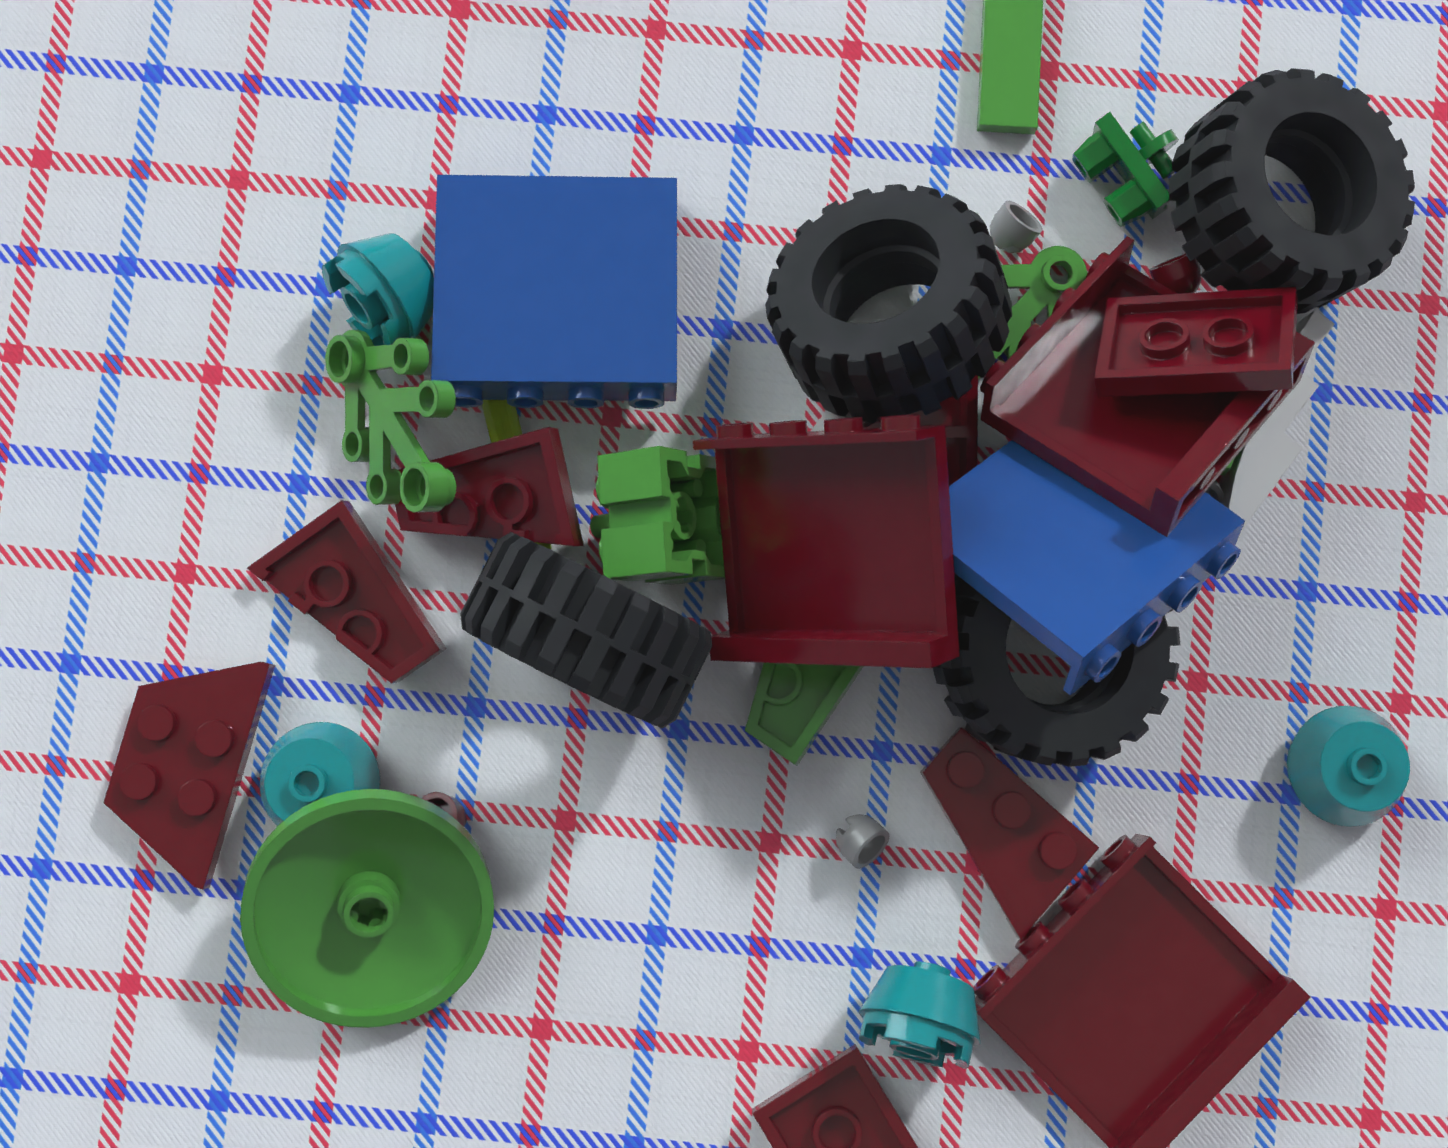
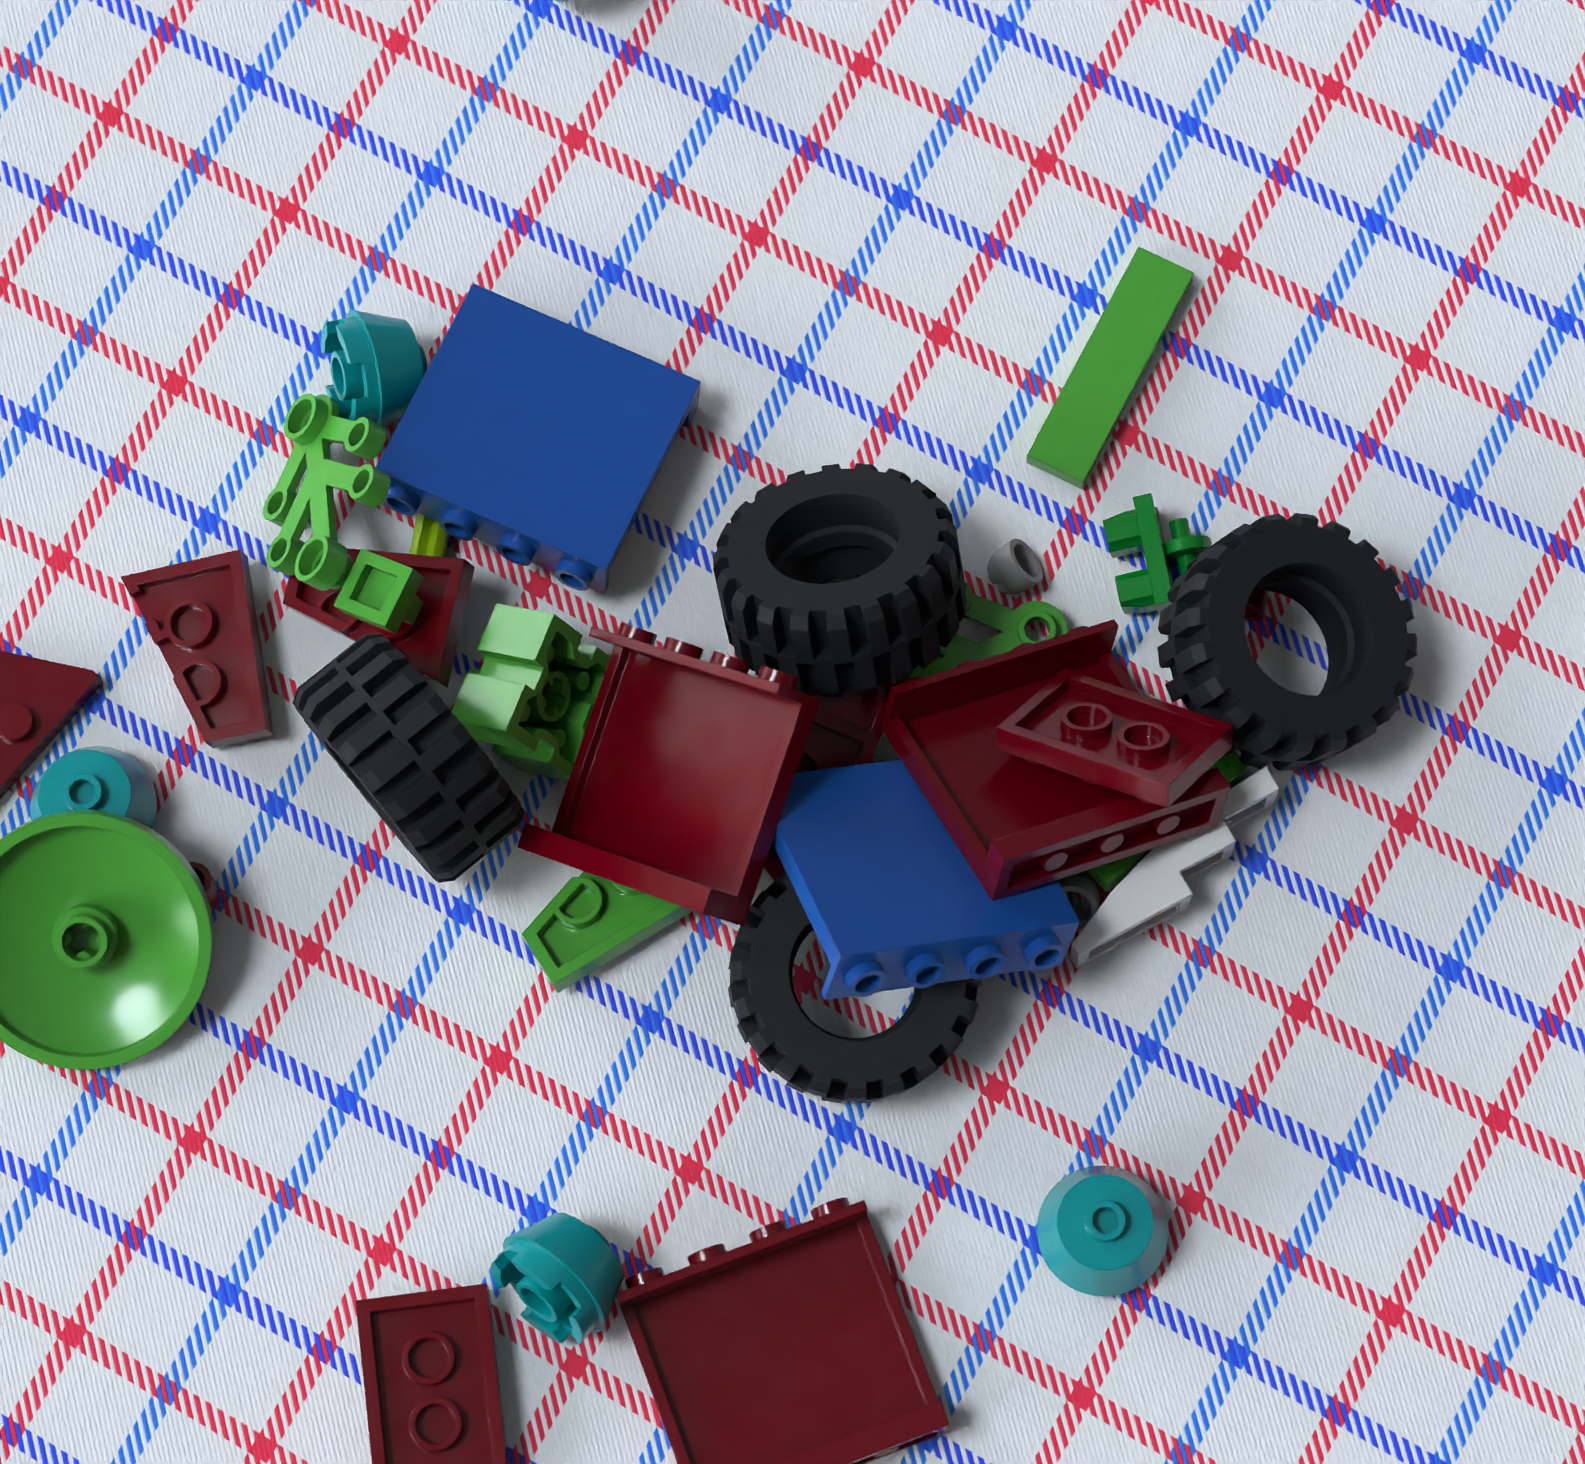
camera: 30 degrees right, 10 degrees down
light grey hinge [836,814,889,869] -> none
dark red wing [920,727,1099,940] -> none
dark red hinge [1149,254,1201,294] -> none
none -> bright green tile [334,548,424,634]

